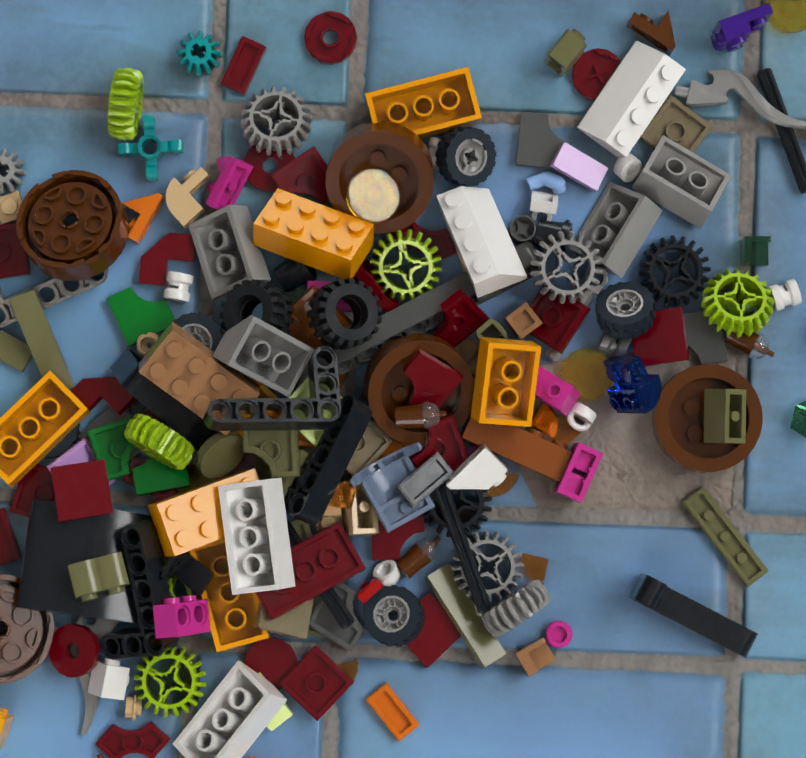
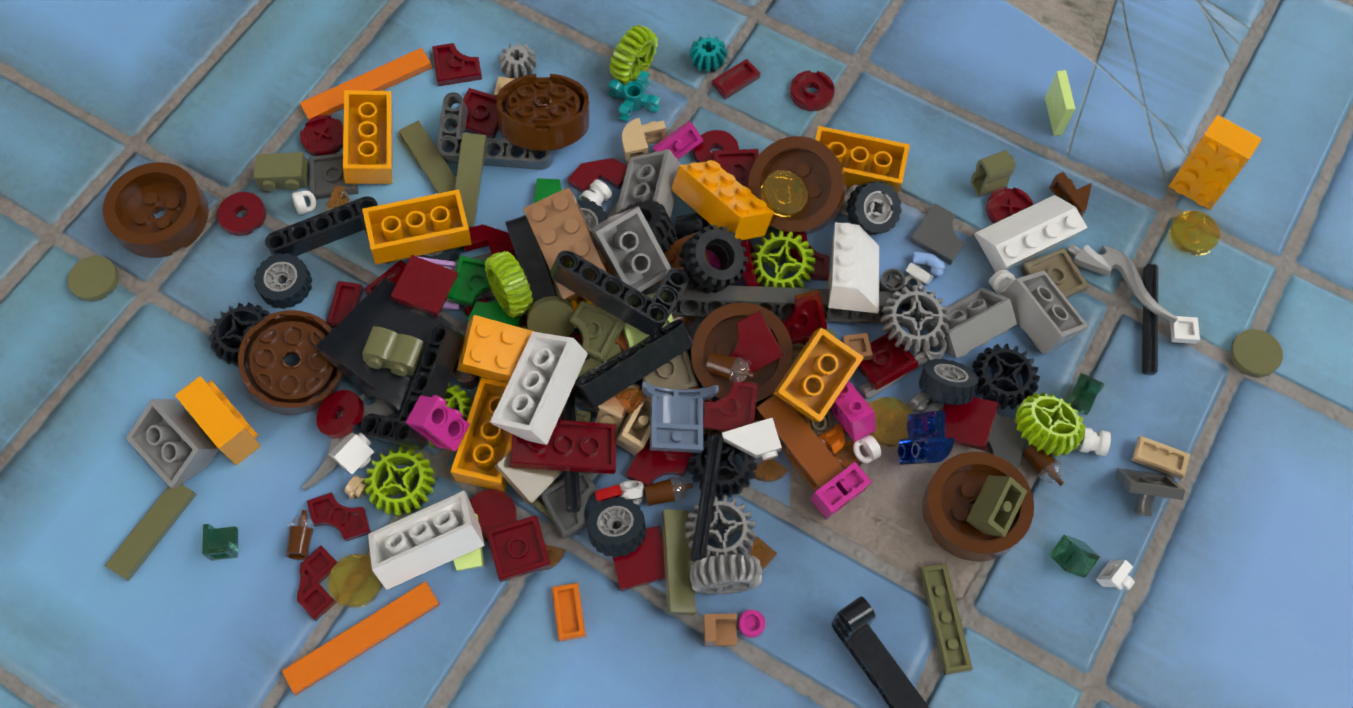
camera: 30 degrees right, 20 degrees down
orange slope [122,193,165,245] -> none
black bracket [160,552,214,595] -> none
light grey gear [240,86,312,157] -> none
tile [395,452,454,507] -> none
lavender tile [550,142,608,192] -> none
dark purple plate [711,3,773,52] -> none

